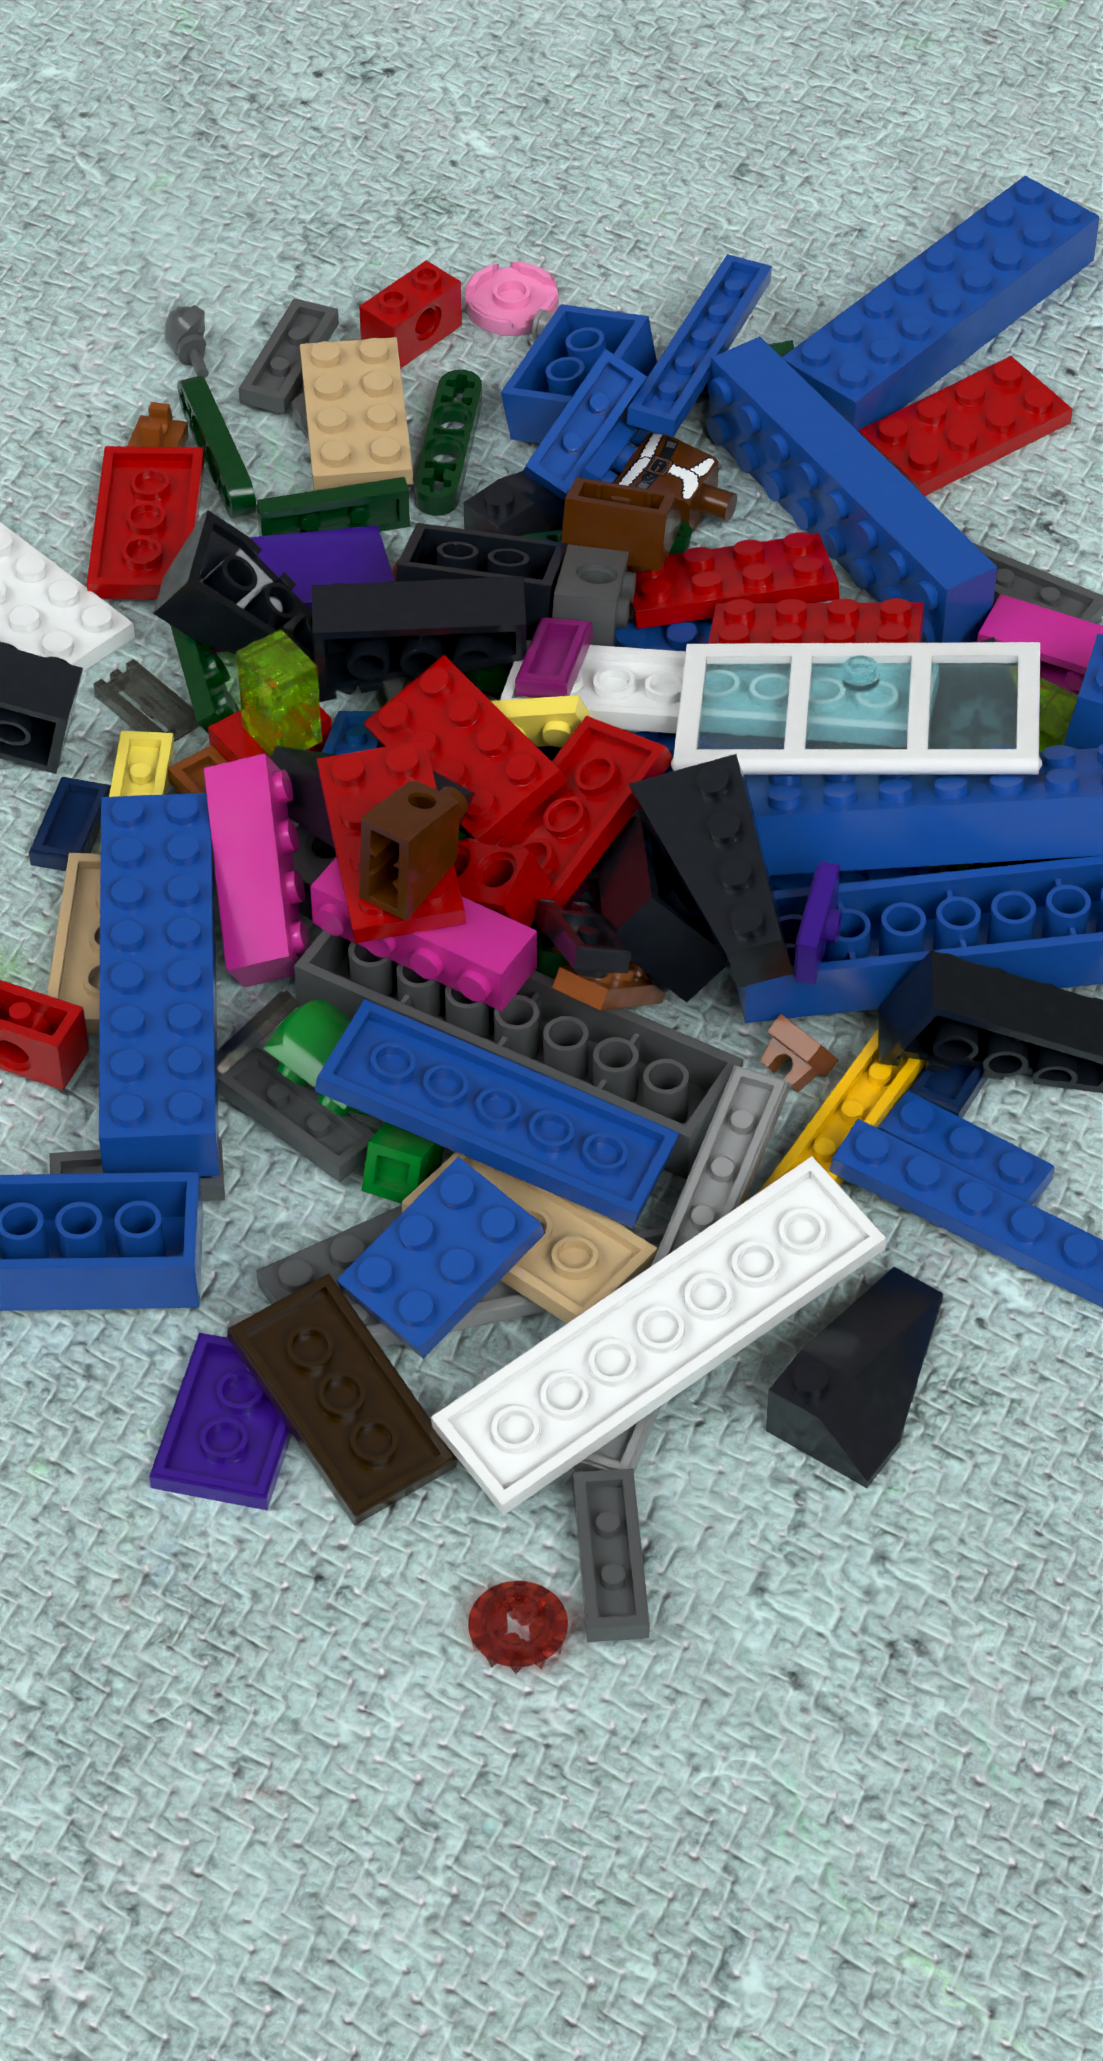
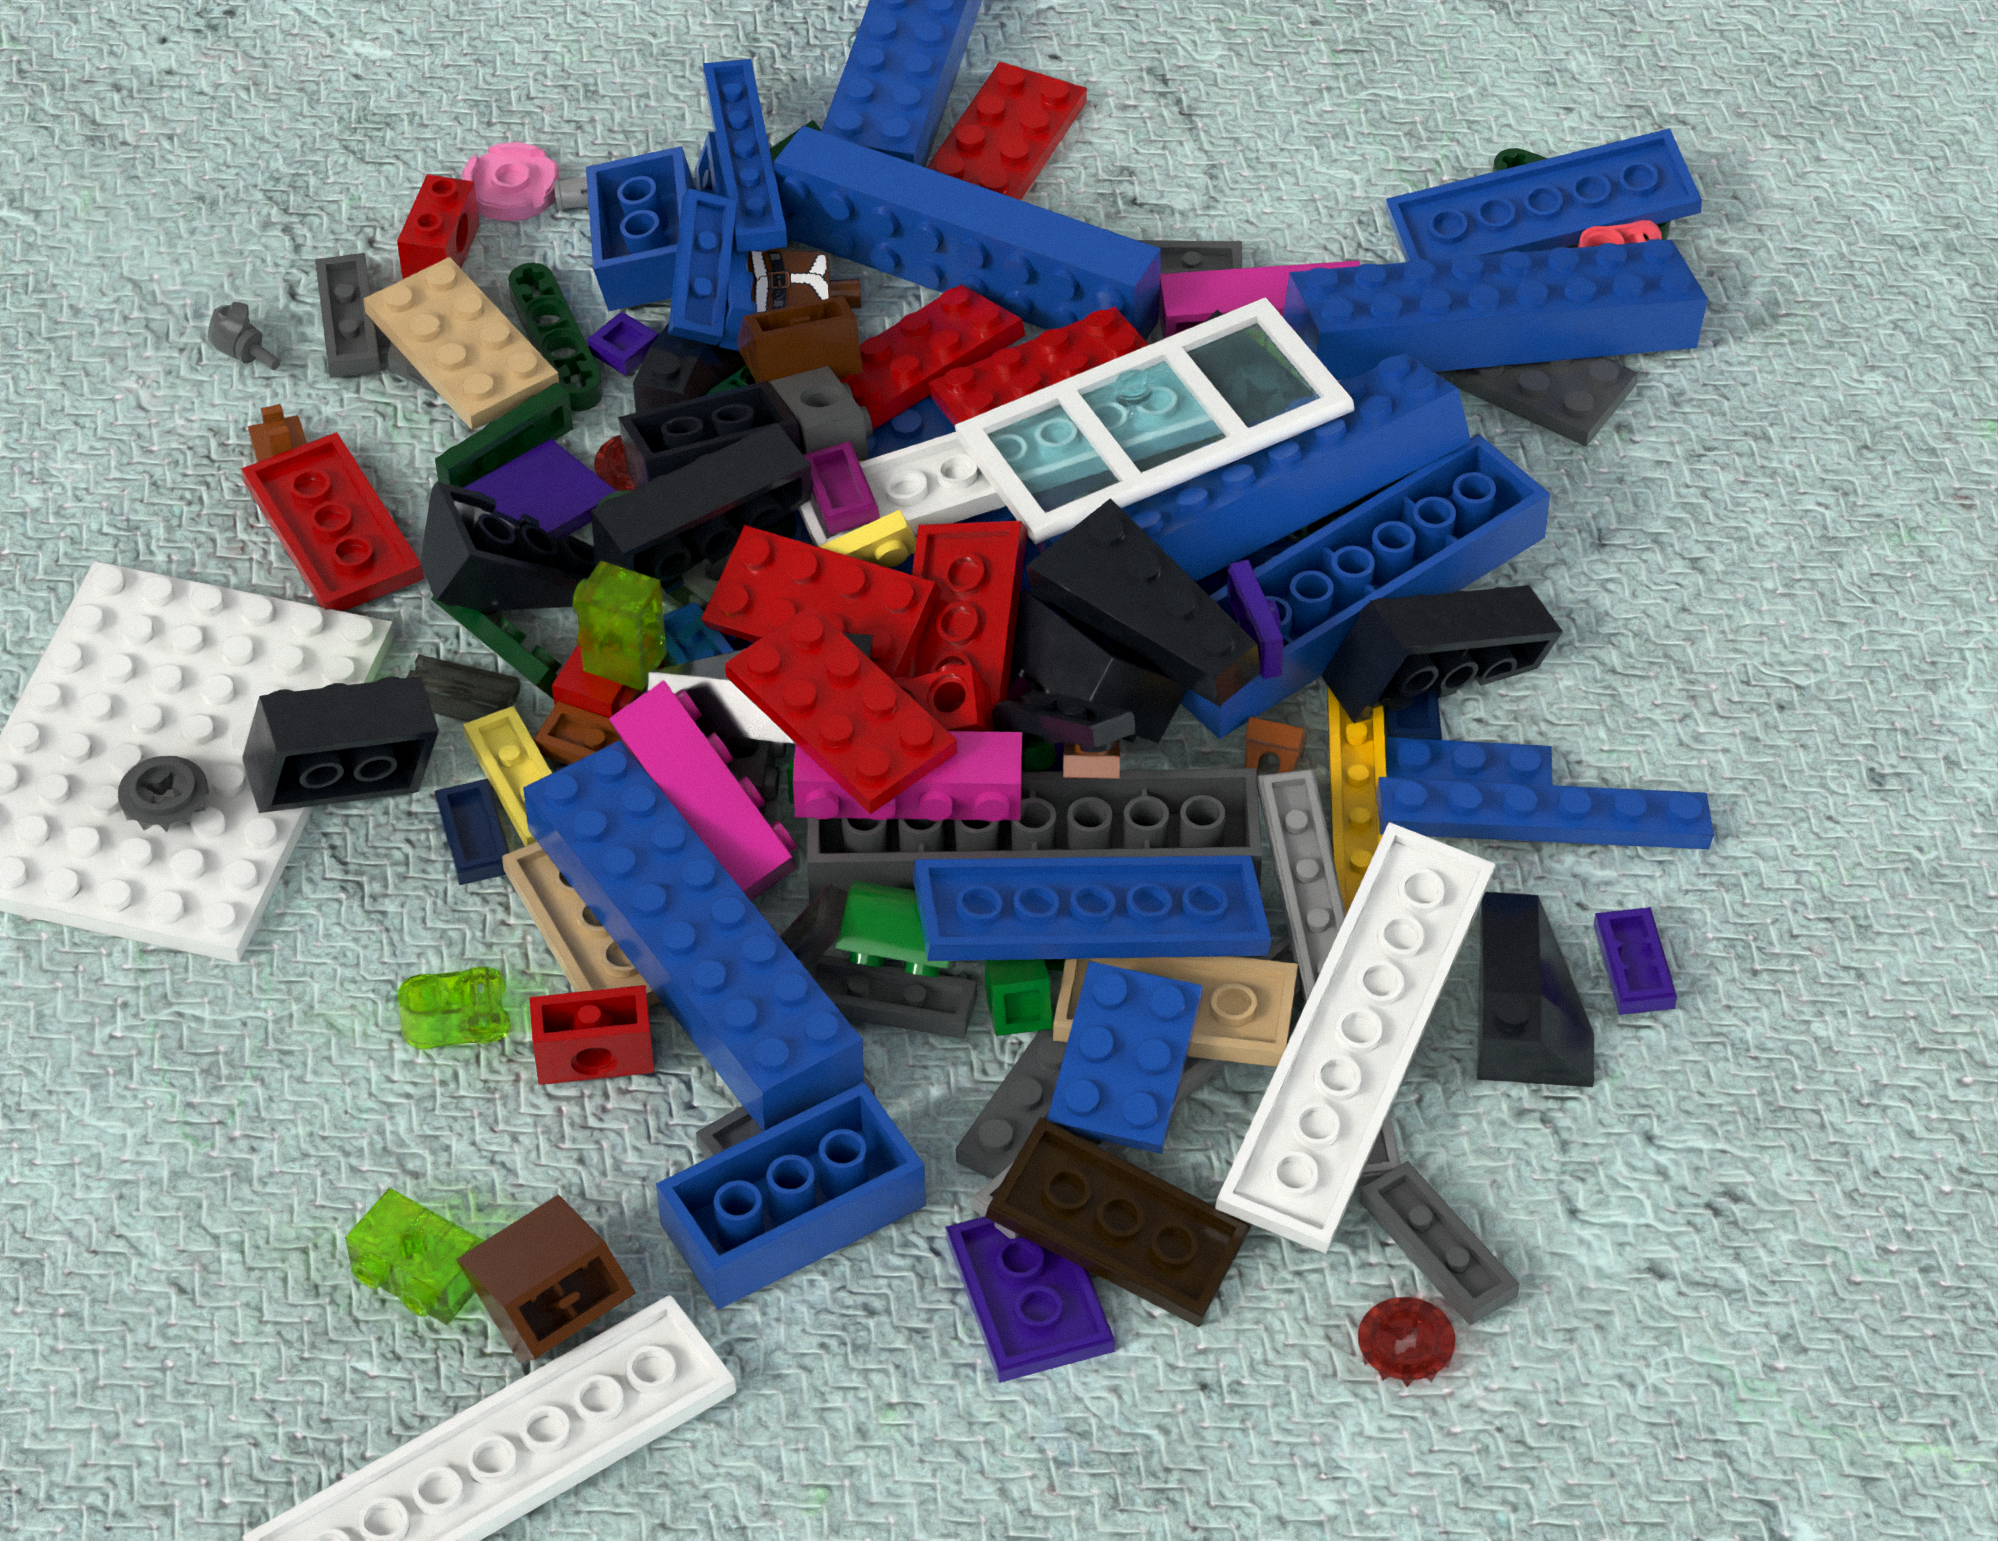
camera: 30 degrees left, 0 degrees up
dark green beam [177,375,257,518] -> none
reddish brown torso [359,781,468,921] -> none
none -> dark purple plate [587,311,659,376]
none -> dark purple plate [1593,907,1677,1015]

